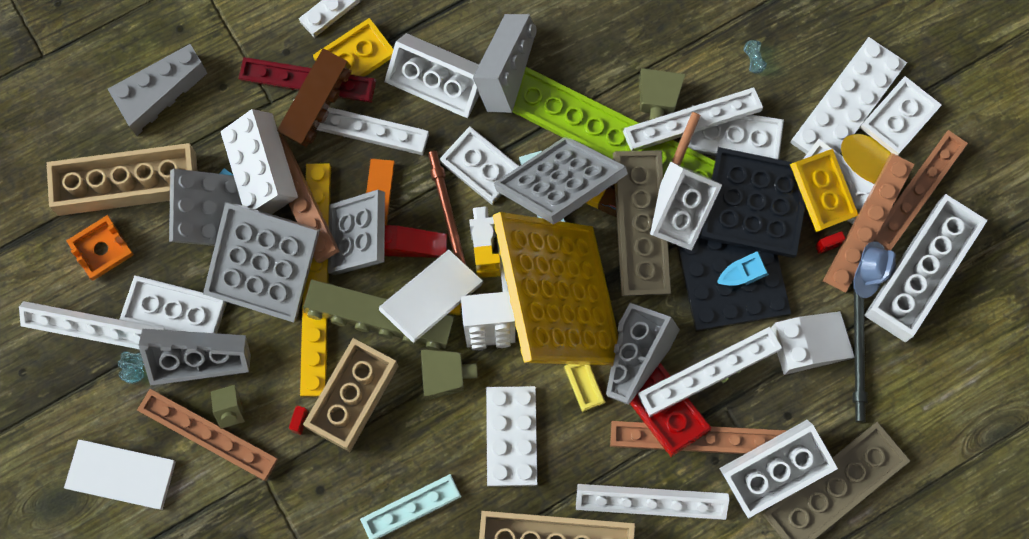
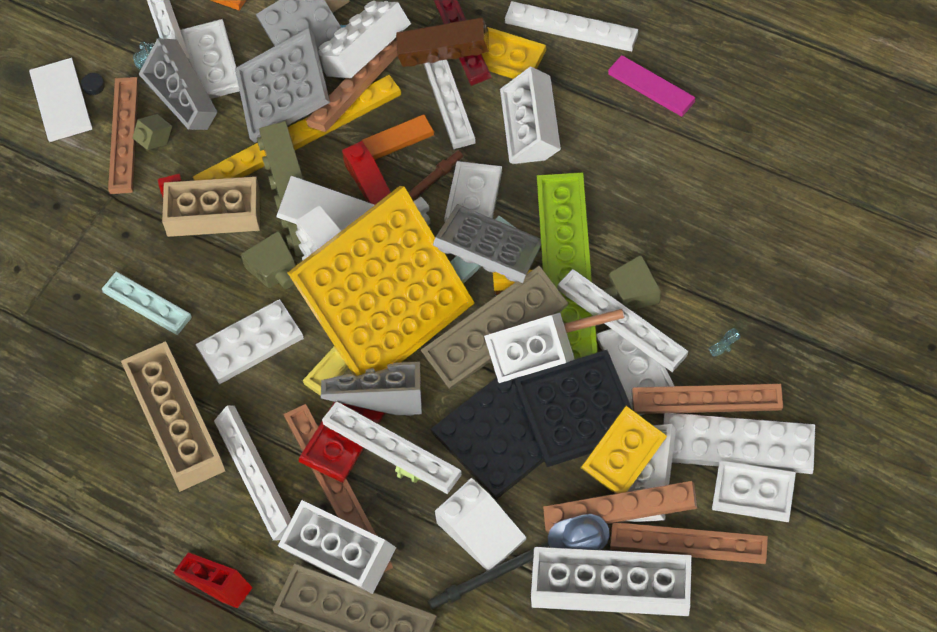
camera: 65 degrees right, 15 degrees down
light grey plate [328,190,385,275] -> none
light grey wedge [473,14,536,113] -> none
medium azure plate [717,251,769,286] -> none
red tile [815,231,846,254] -> none
yellow sticker [841,134,892,184] -> none
none -> black tile [81,73,105,95]
none -> nougat plate [632,384,783,414]

